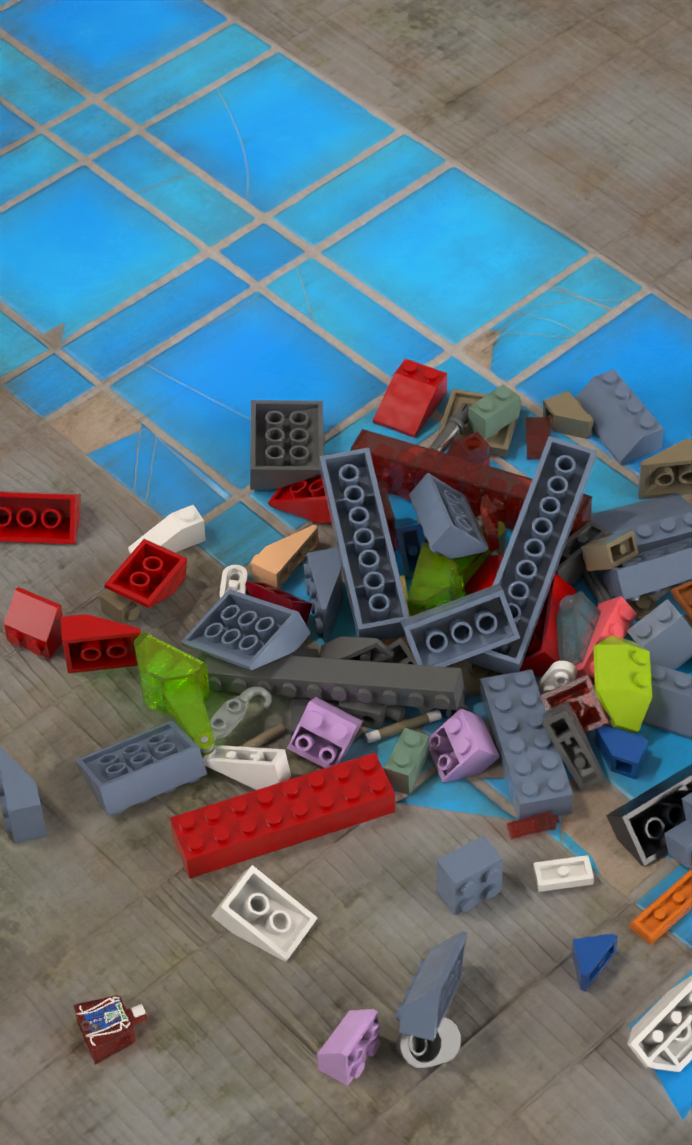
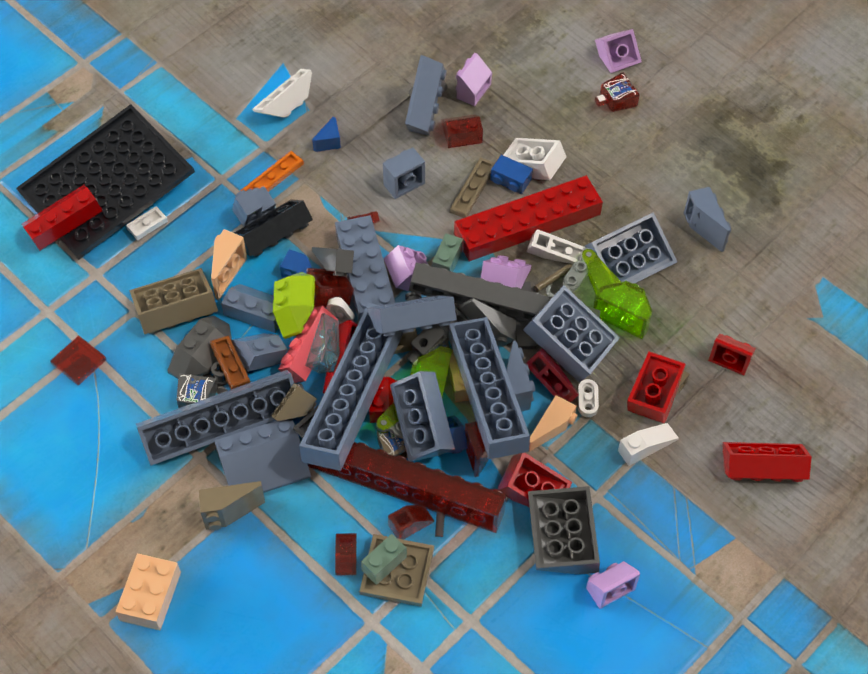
camera: 175 degrees right, 10 degrees up
red slope [61,614,145,673] -> none
red slope [373,358,447,438] -> none
dark grey pin [423,403,472,465] -> none
clear red slope [481,495,499,552] -> none
white plate [533,855,594,892] -> none
dark tan slope [543,391,594,439] -> none
sand blue slope [575,369,664,465] -> none
none -> clear red slope [441,114,483,148]
none -> dark tan tile [450,157,495,218]
none -> blue brick [490,155,533,194]
none -> lavender slope [586,561,640,609]
none -> lavender slope [595,29,642,73]

